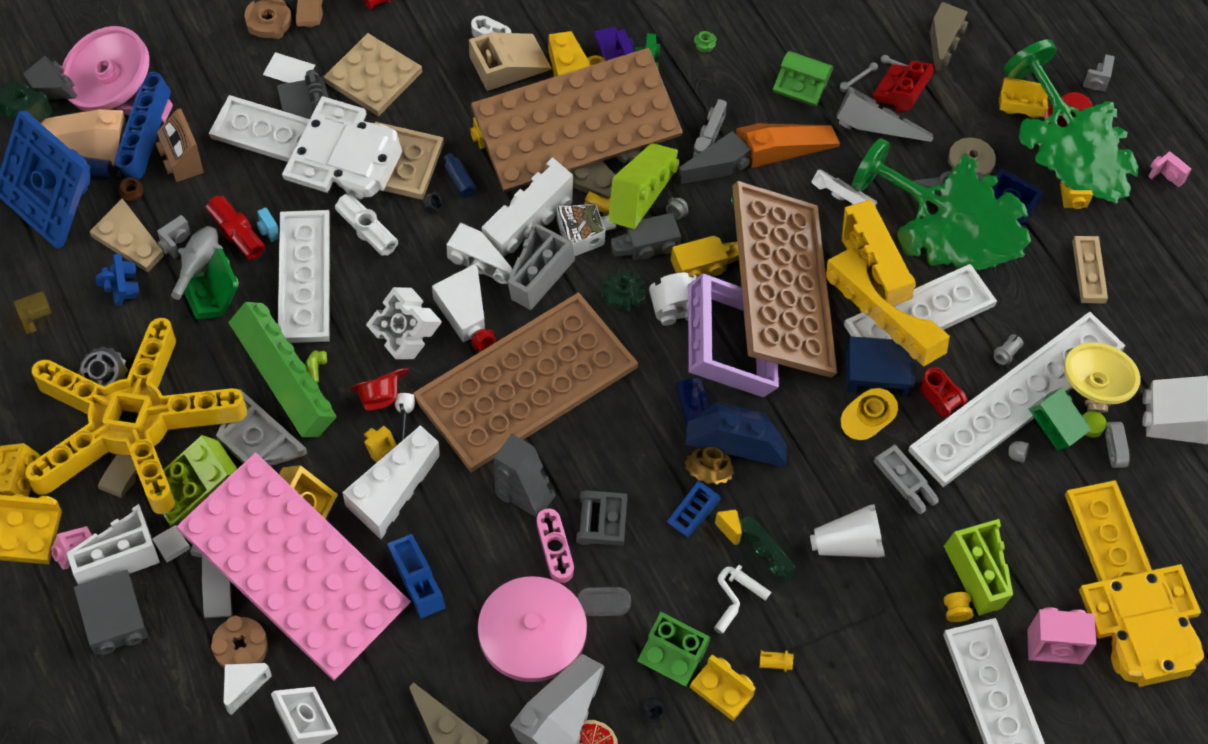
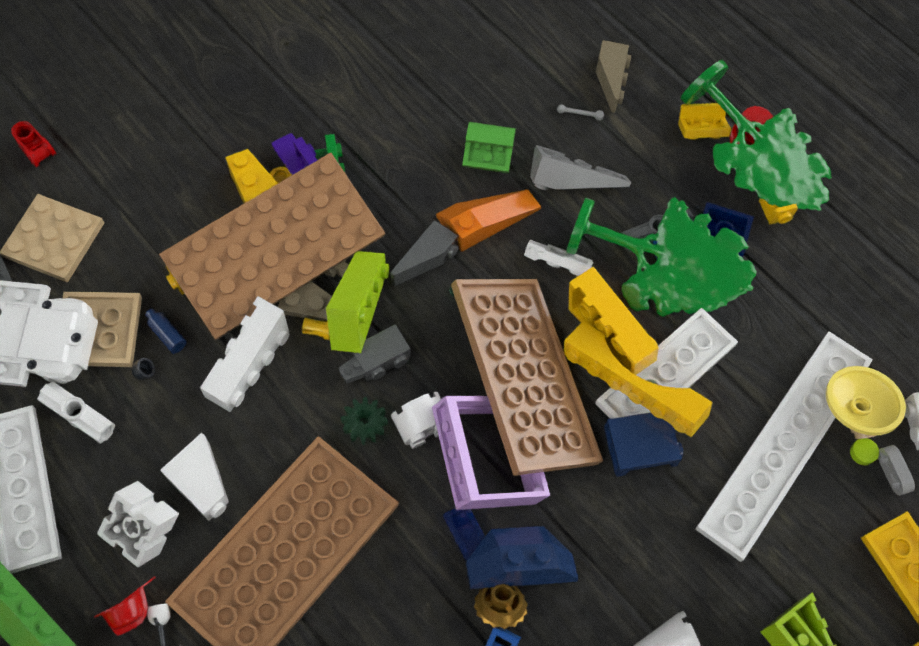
camera: 15 degrees left, 5 degrees up
lime arm [305,350,327,383] -> none
white slope [447,223,513,284] -> none
tan slope [469,32,551,91] -> none
white beam [471,16,511,37] -> none
red plate [472,329,496,351] -> none
light grey wedge [508,221,575,310] -> none
torso [557,204,616,256] -> none
light grey plate [666,198,688,220] -> none
yellow hinge [671,236,739,278] -> none
light grey hinge [693,99,727,158] -> none
bright green plate [694,31,717,53] -> none
light grey hinge [840,63,878,92] -> none
yellow piece [841,388,898,440] -> none
red brick [872,61,934,113] -> none
light grey hinge [874,445,939,514] -> none
red piece [919,368,967,418] -> none
dark tan plate [948,137,996,176] -> none
light grey pin [994,335,1023,365] -> none
light grey hinge [1009,441,1029,463] -> none
brick [1028,388,1091,451] -> none
tan plate [1072,236,1108,303] -> none
light grey bracket [1083,55,1115,92] -> none
bright pink bracket [1148,151,1191,187] -> none

